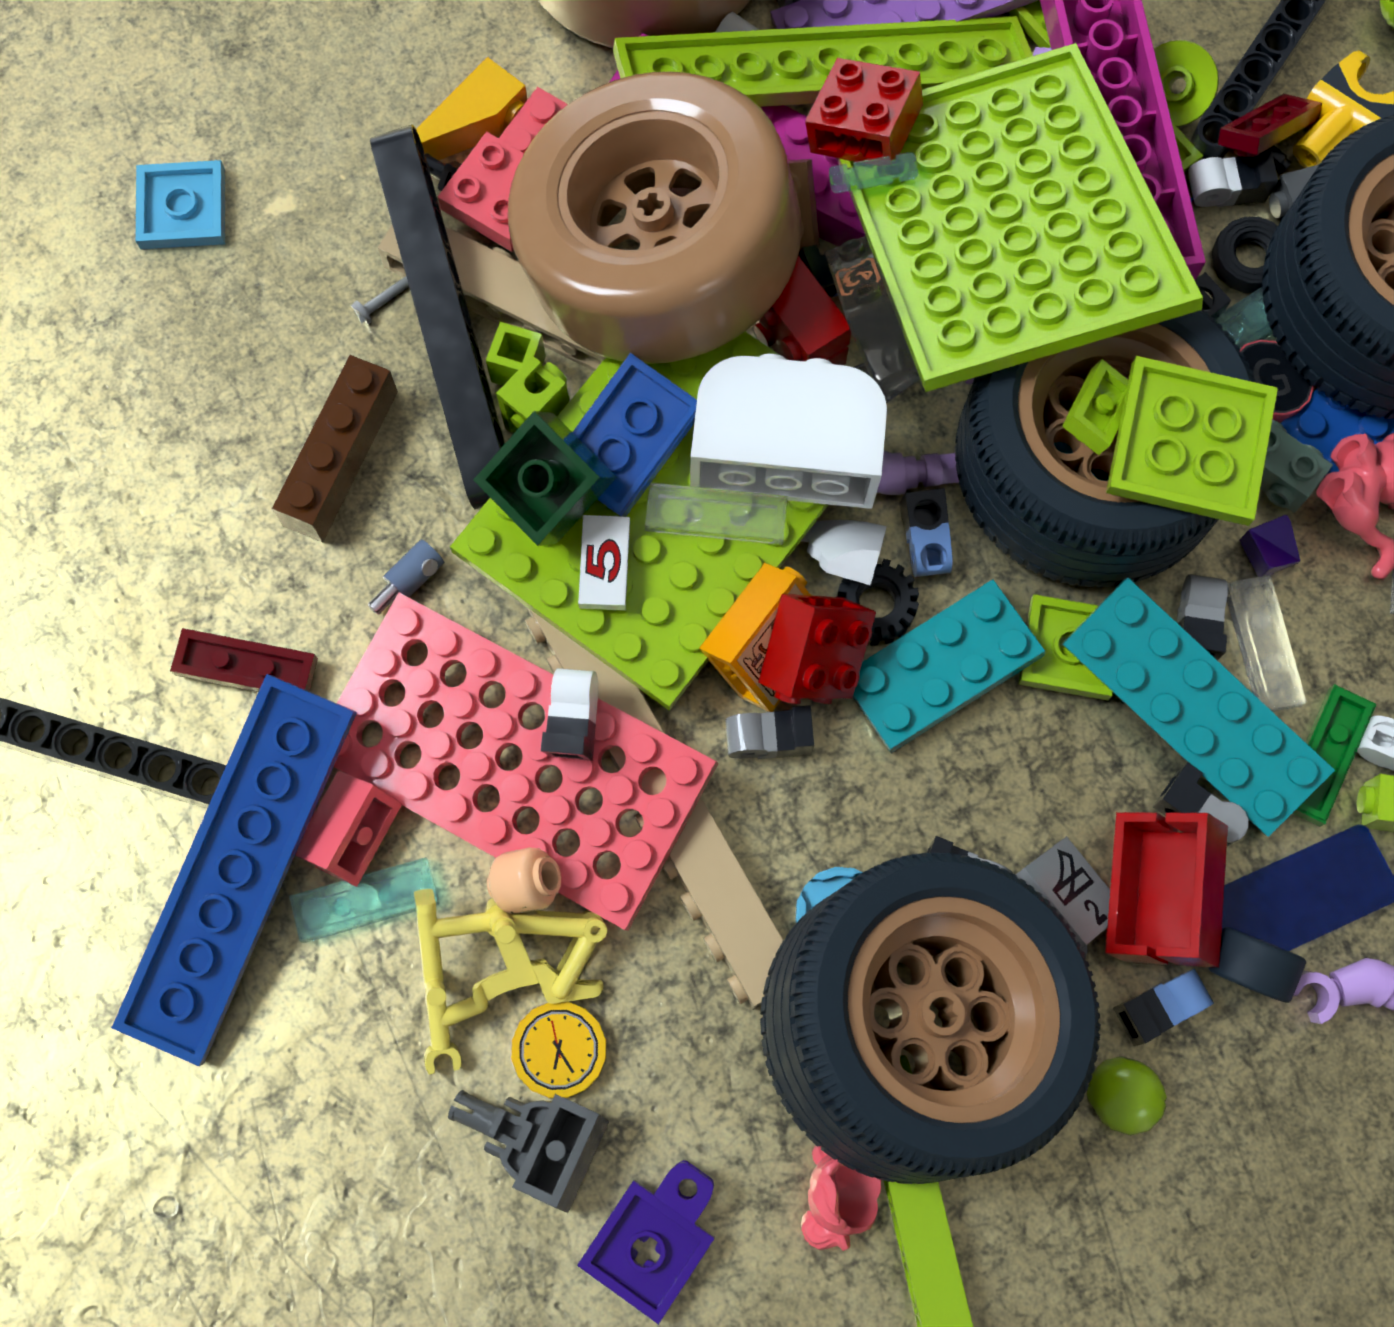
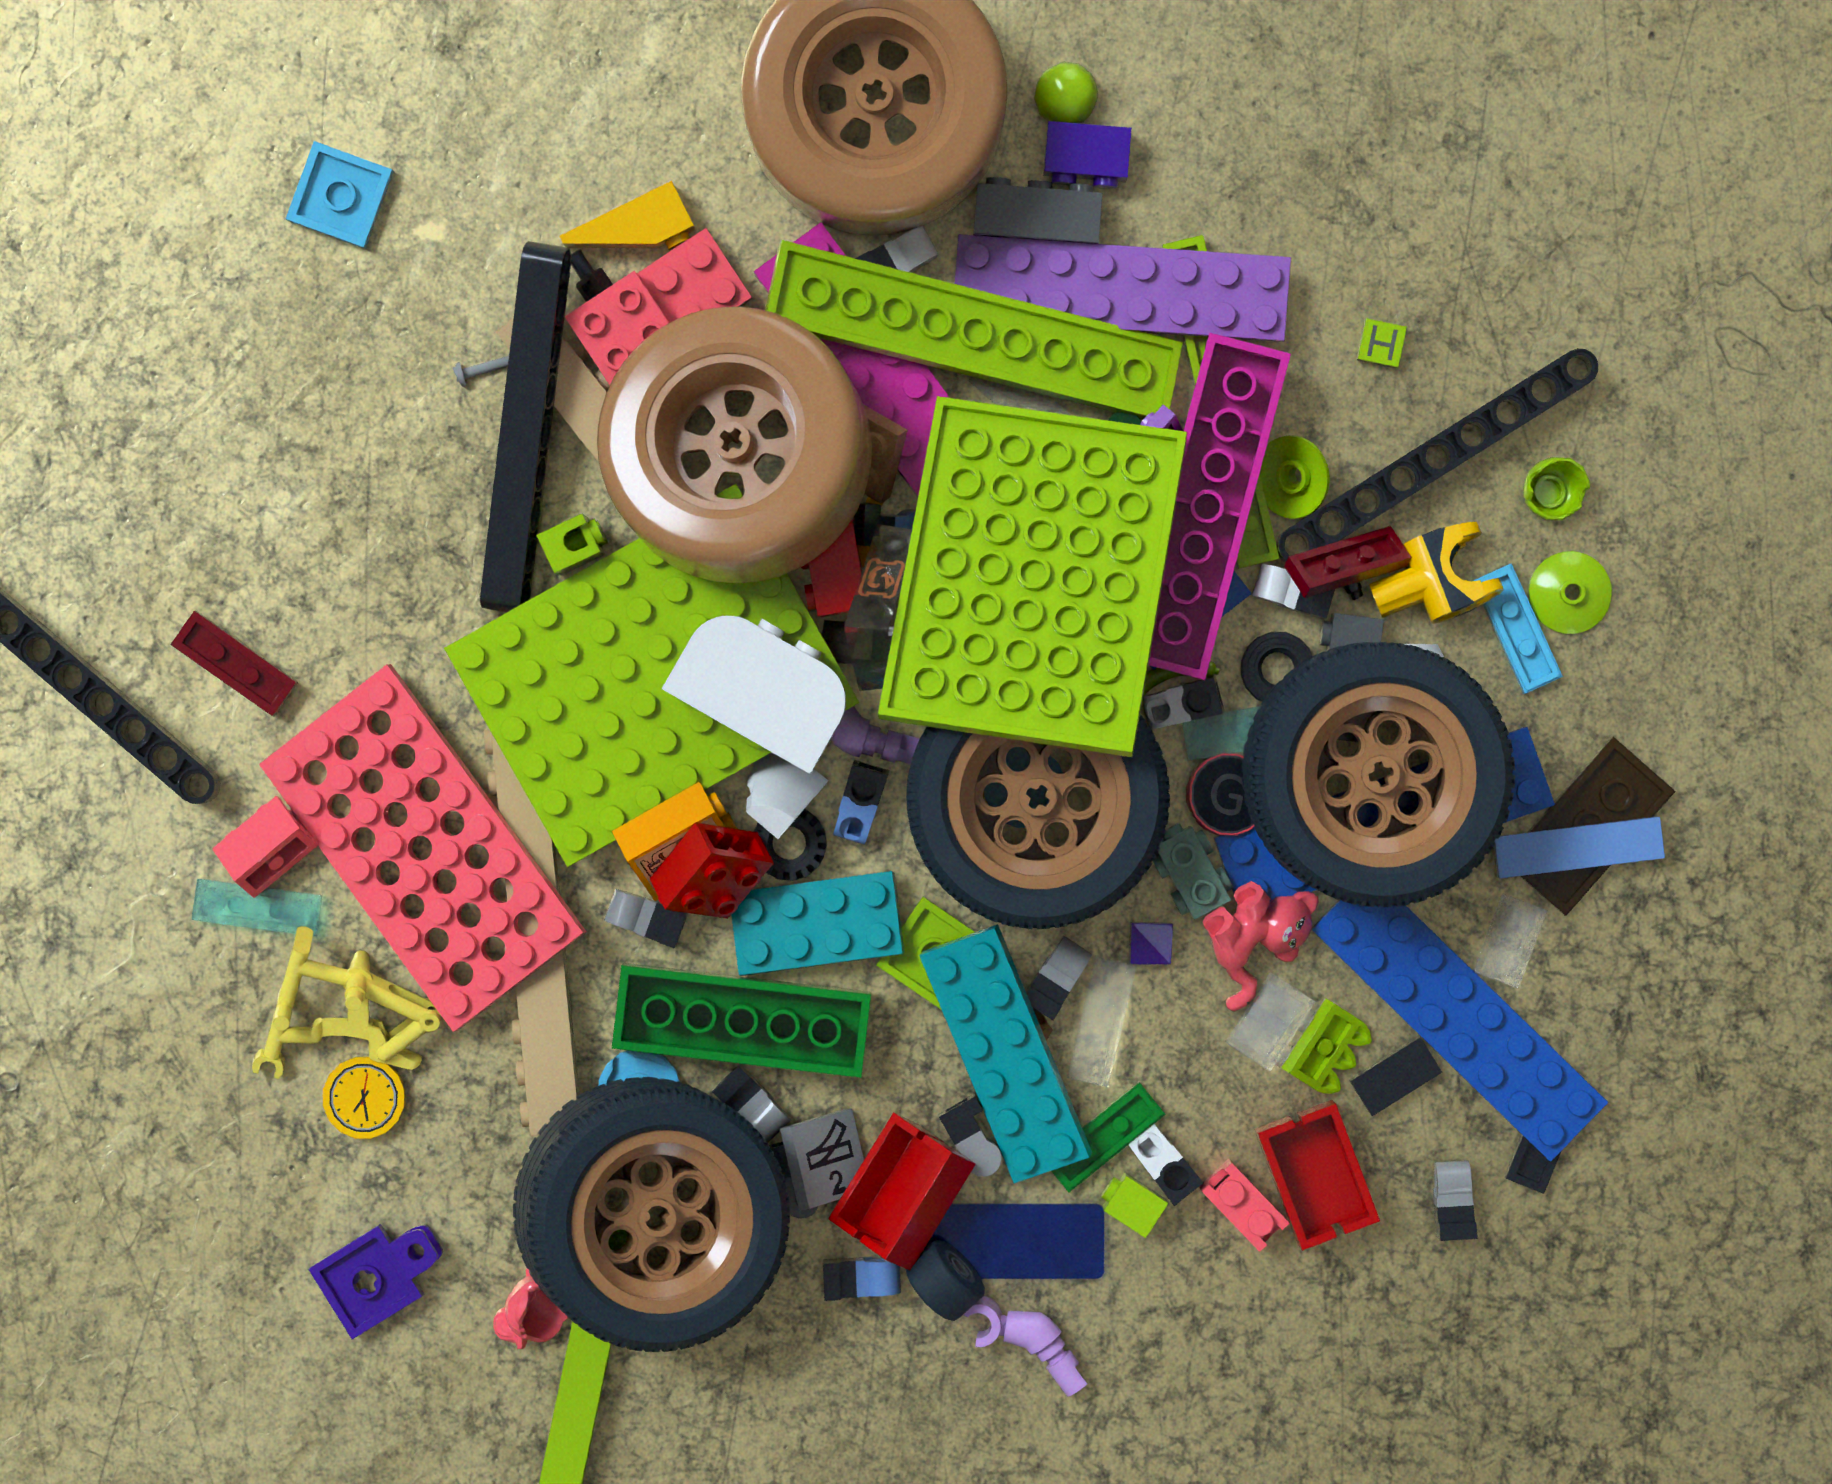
camera: 25 degrees right, 15 degrees up
blue plate [111,674,357,1066] -> none
reddish brown brick [272,355,398,543] -> none
sand blue piece [368,539,445,615] -> none
dark grey brick [448,1090,609,1213] -> none
dark green brick [473,411,617,546] -> none
lime brick [486,322,546,386] -> none
light nougat head [487,848,561,914] -> none
leg [541,668,598,761] -> none
blue tile [573,353,697,517] -> none
white tile [578,515,630,610] -> none
clear tile [645,482,788,545] -> none
red brick [805,58,923,169] -> none
clear light blue axle [829,152,918,194] -> none
lime plate [1062,359,1128,455] -> none
lime hair [1087,1056,1167,1136] -> none
lime plate [1106,356,1278,526] -> none
none -> green brick [612,963,871,1078]

